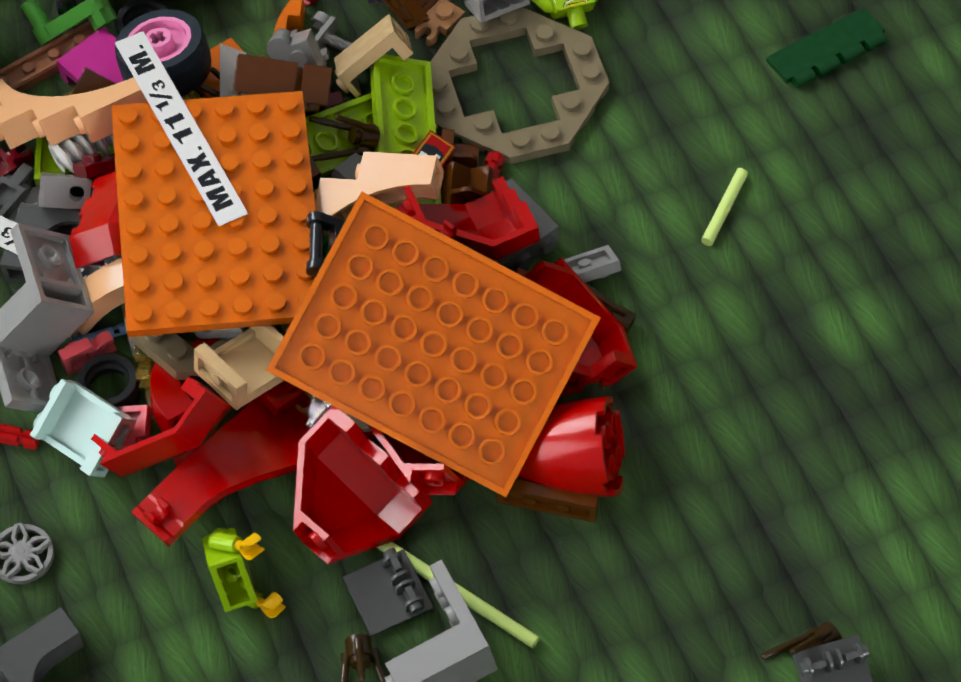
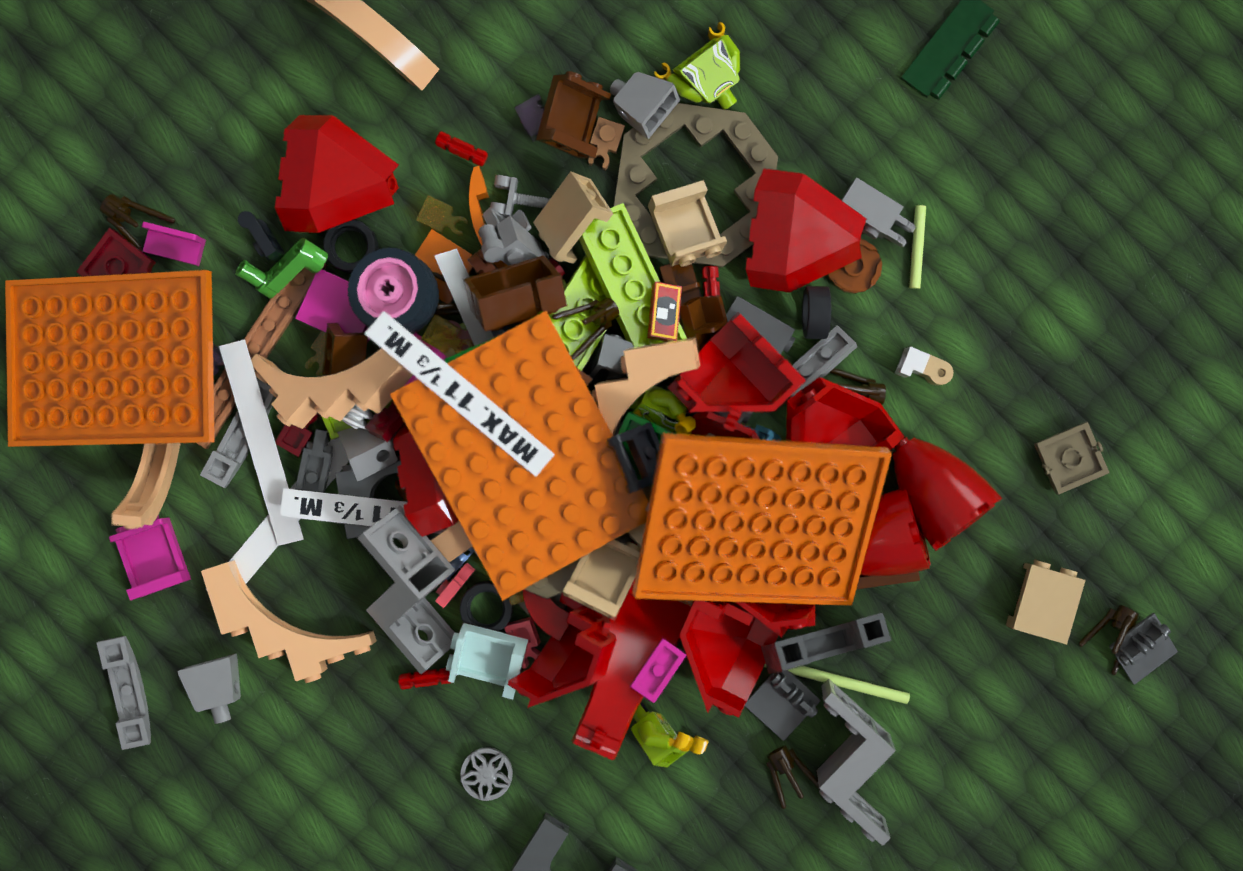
camera: 30 degrees left, 30 degrees up
none -> clear yellow plate [416,195,468,236]
none -> dark pink panel [630,638,686,703]
none -> tan panel [648,180,727,267]
none -> red panel [746,169,867,293]
none -> dark grey arch [761,613,891,674]
none -> black tyre [802,286,831,339]
none -> dark orange tile [828,239,882,294]
none -> light grey hinge [842,178,916,247]
none -> red cylinder [893,437,1003,551]
none -> leg [895,347,954,386]
none -> tan panel [1006,560,1085,645]
none -> dark tan plate [1034,422,1109,495]

